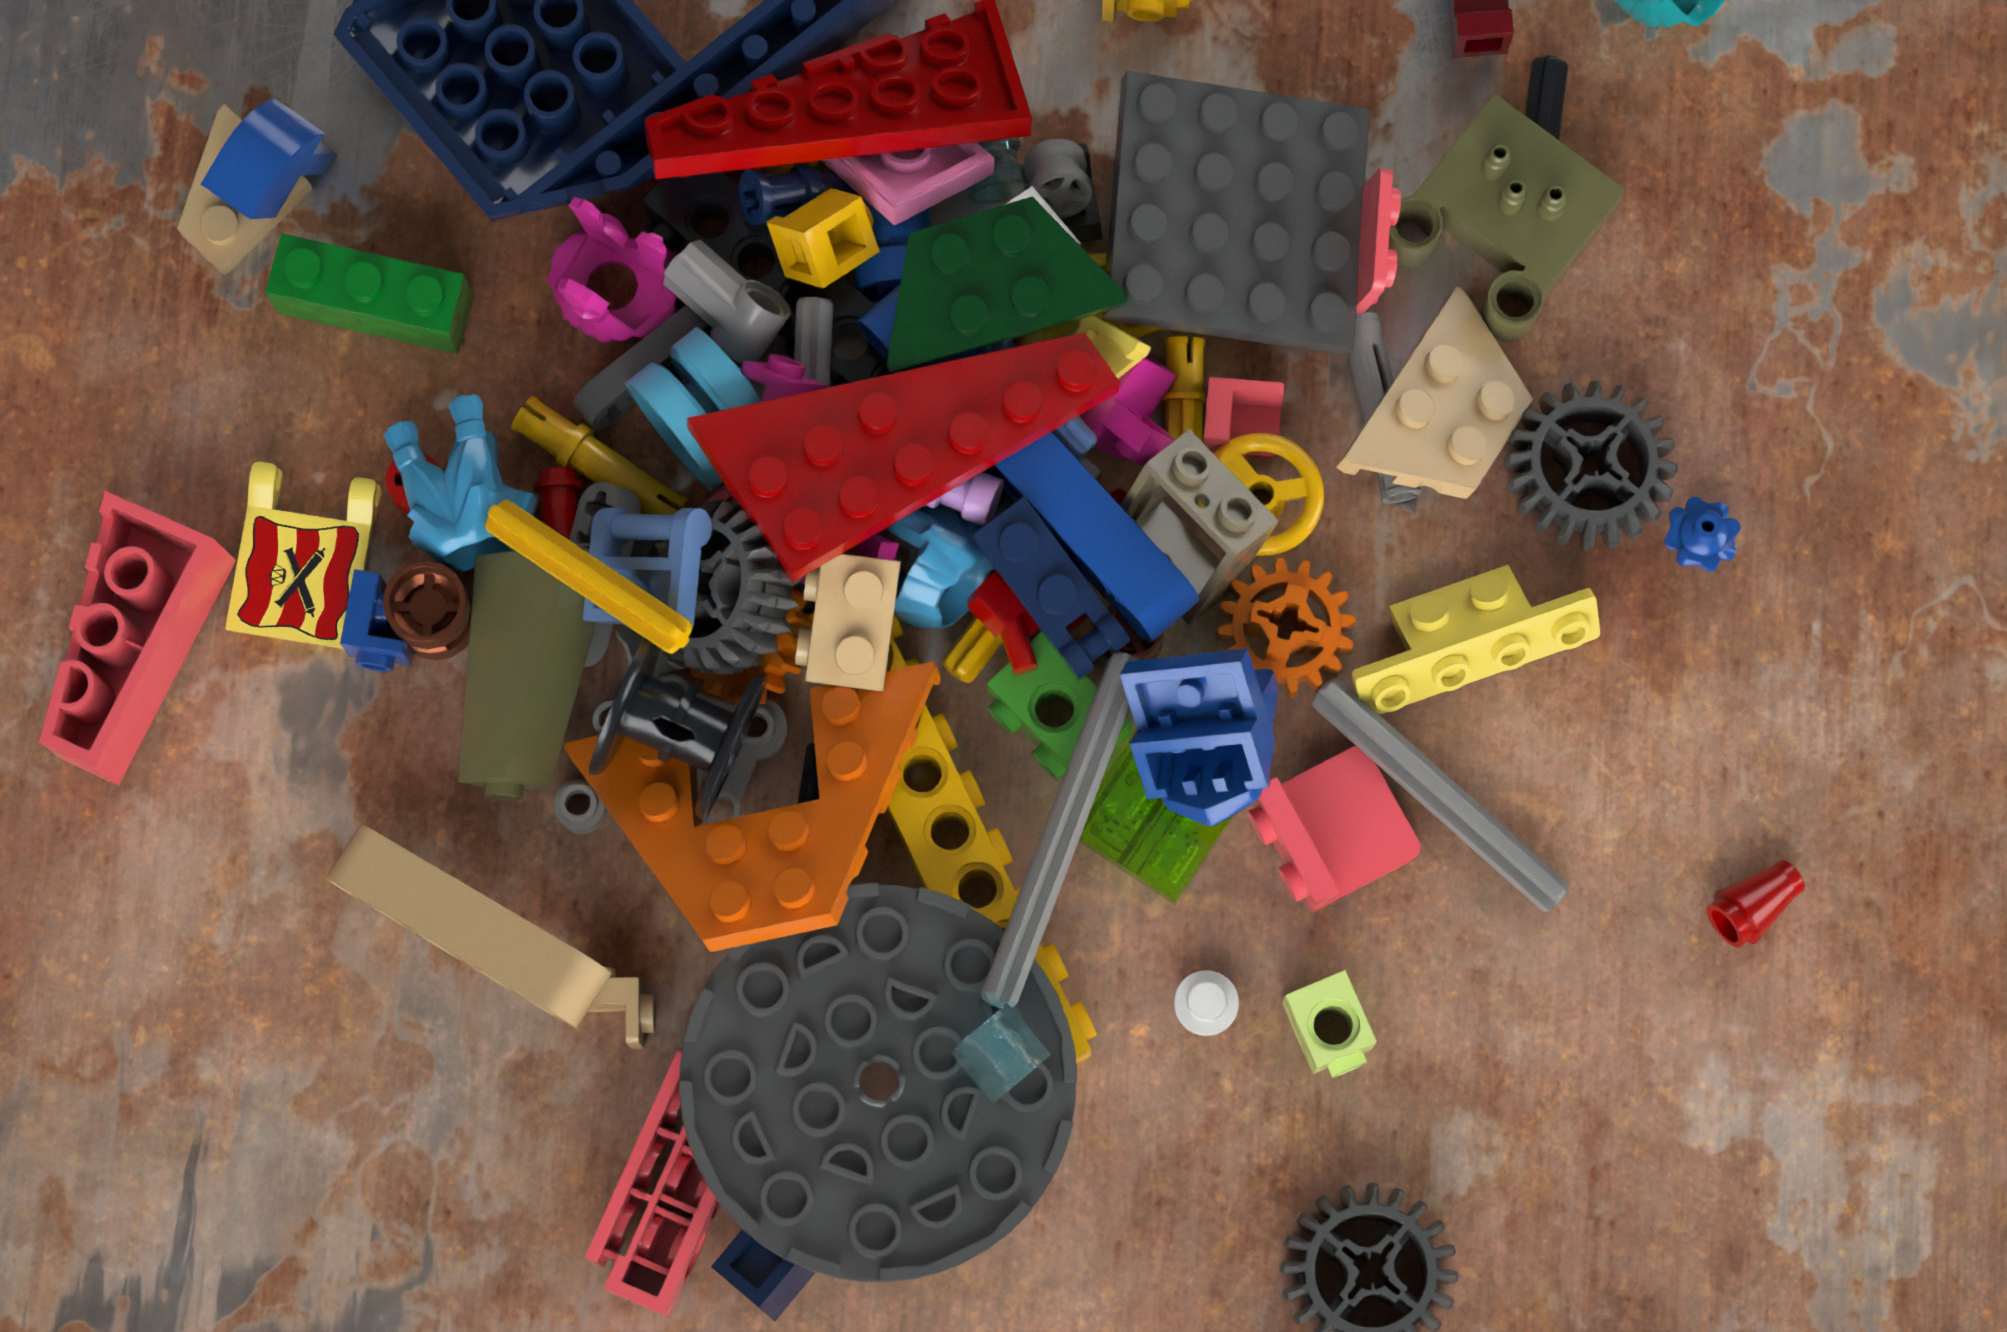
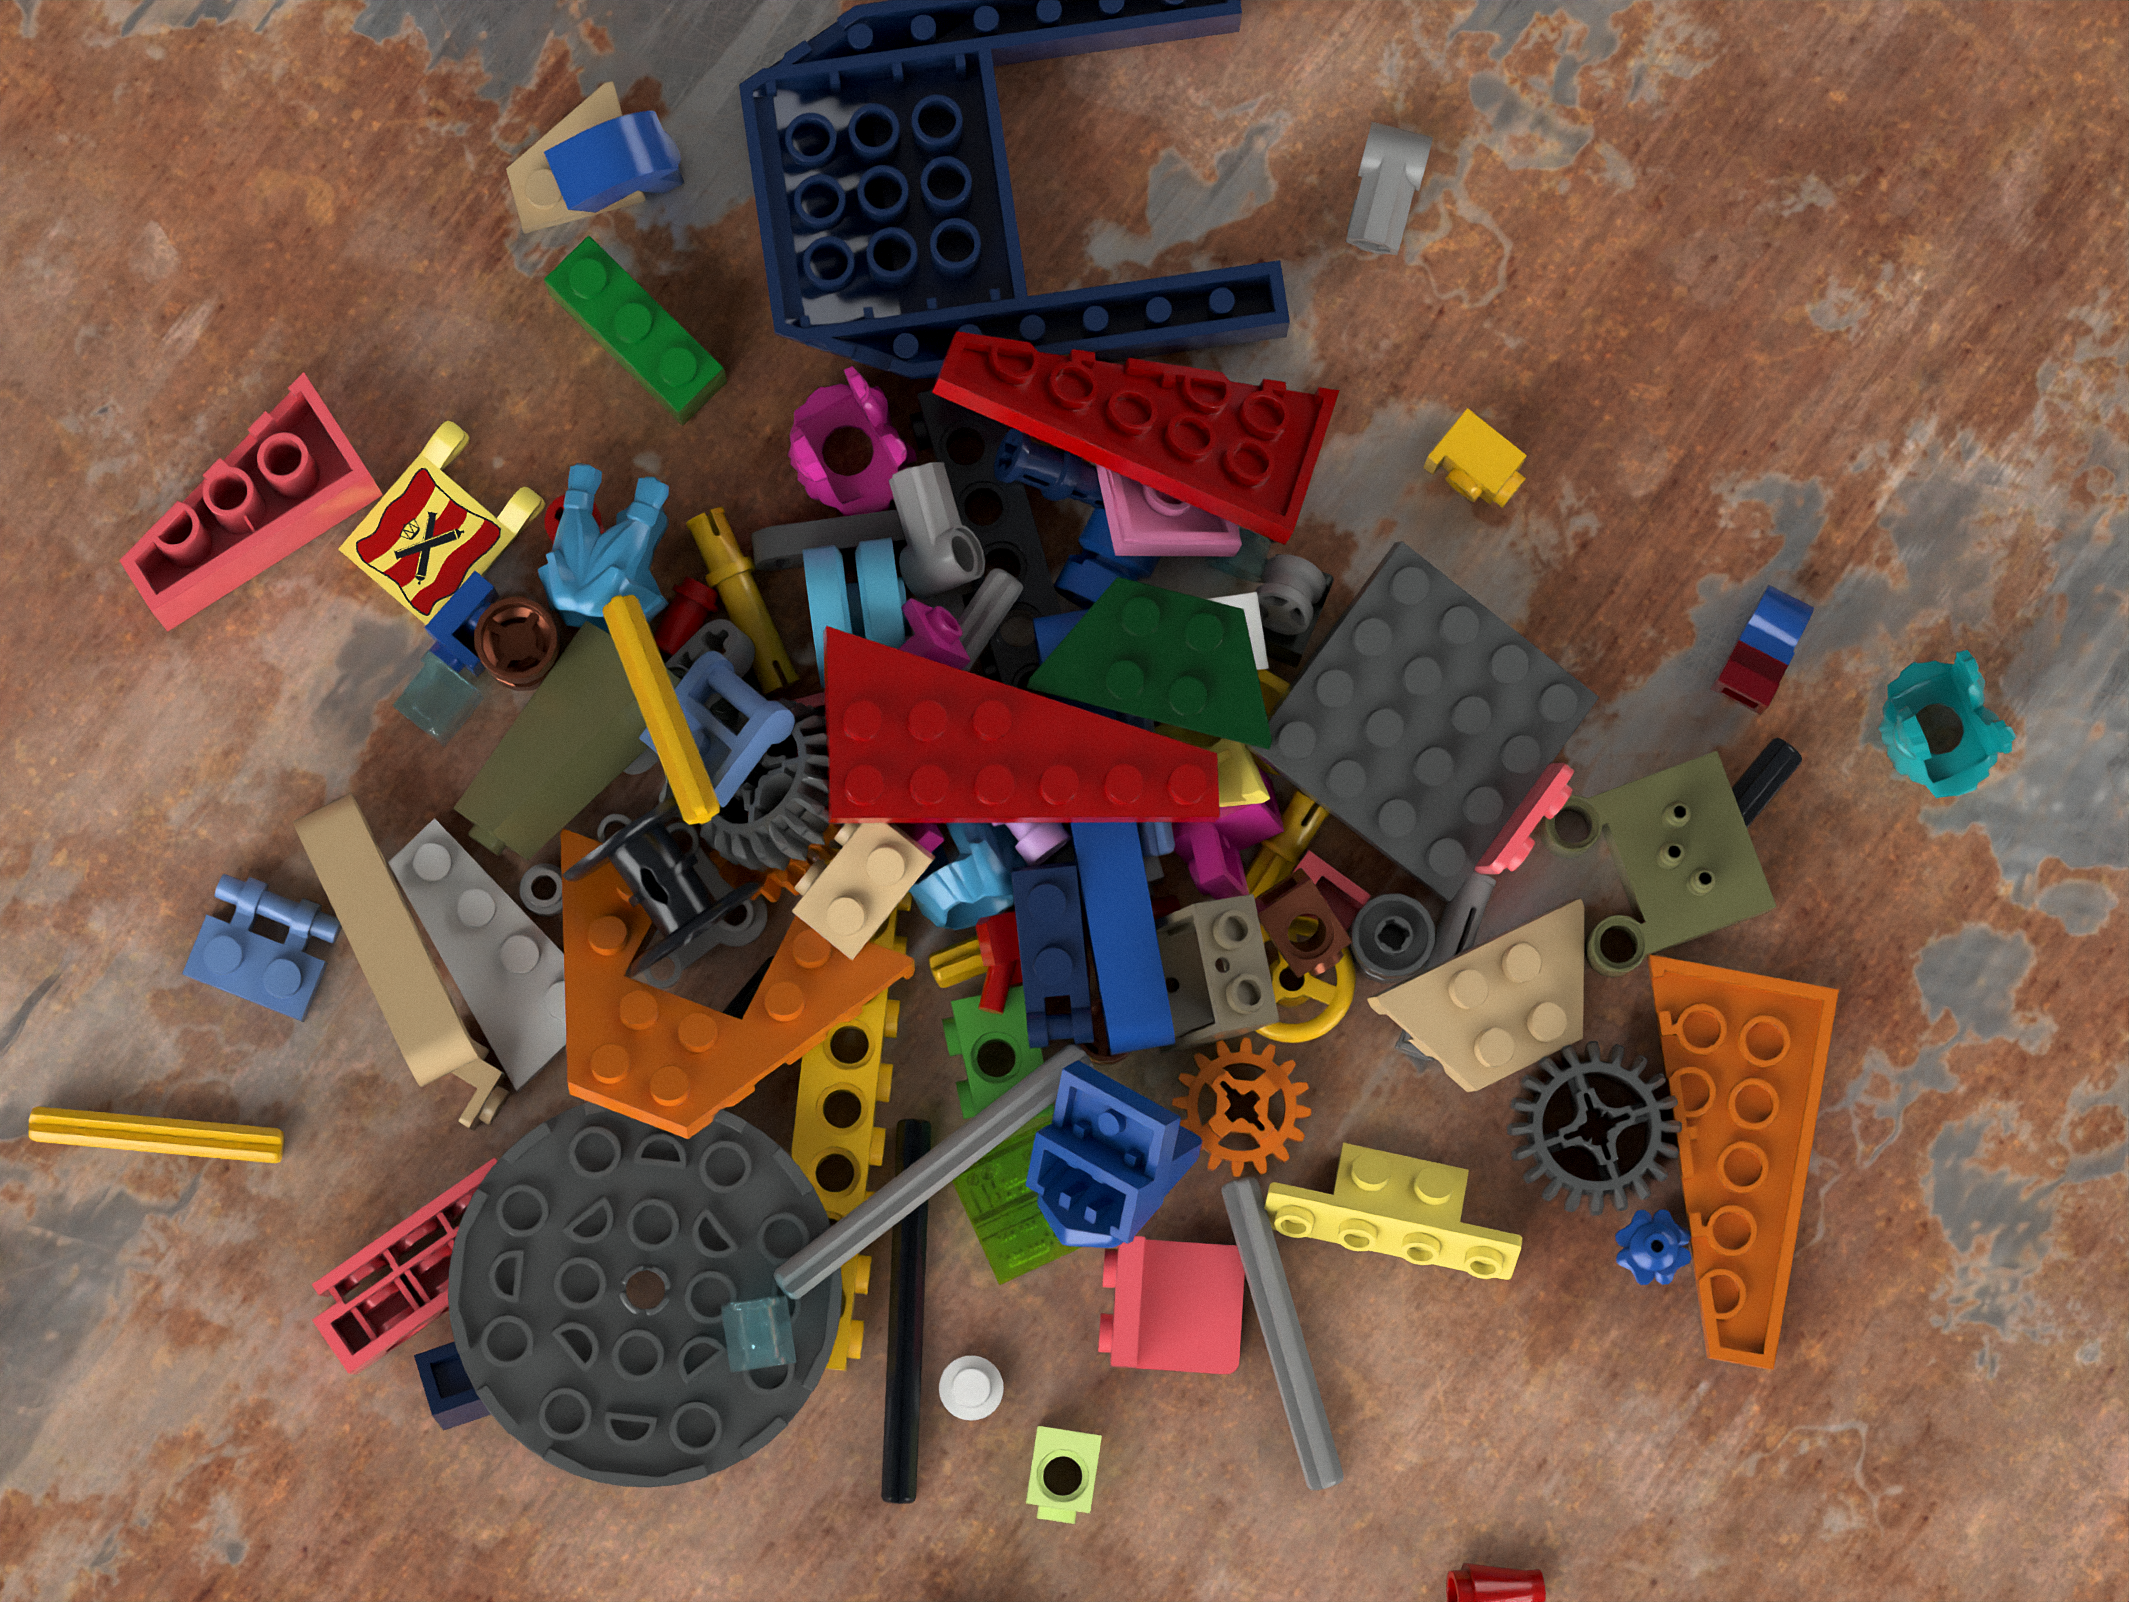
camera: 25 degrees right, 5 degrees up
yellow brick [766,188,880,288] -> none
none -> yellow axle [28,1106,285,1163]
none -> medium blue plate [182,874,342,1022]
none -> white wing [388,818,566,1093]
none -> clear light blue panel [392,650,484,748]
none -> black axle [881,1119,931,1504]
none -> copper brick [1254,868,1352,978]
none -> dark grey wheel [1347,894,1435,984]
none -> orange wing [1647,954,1839,1370]

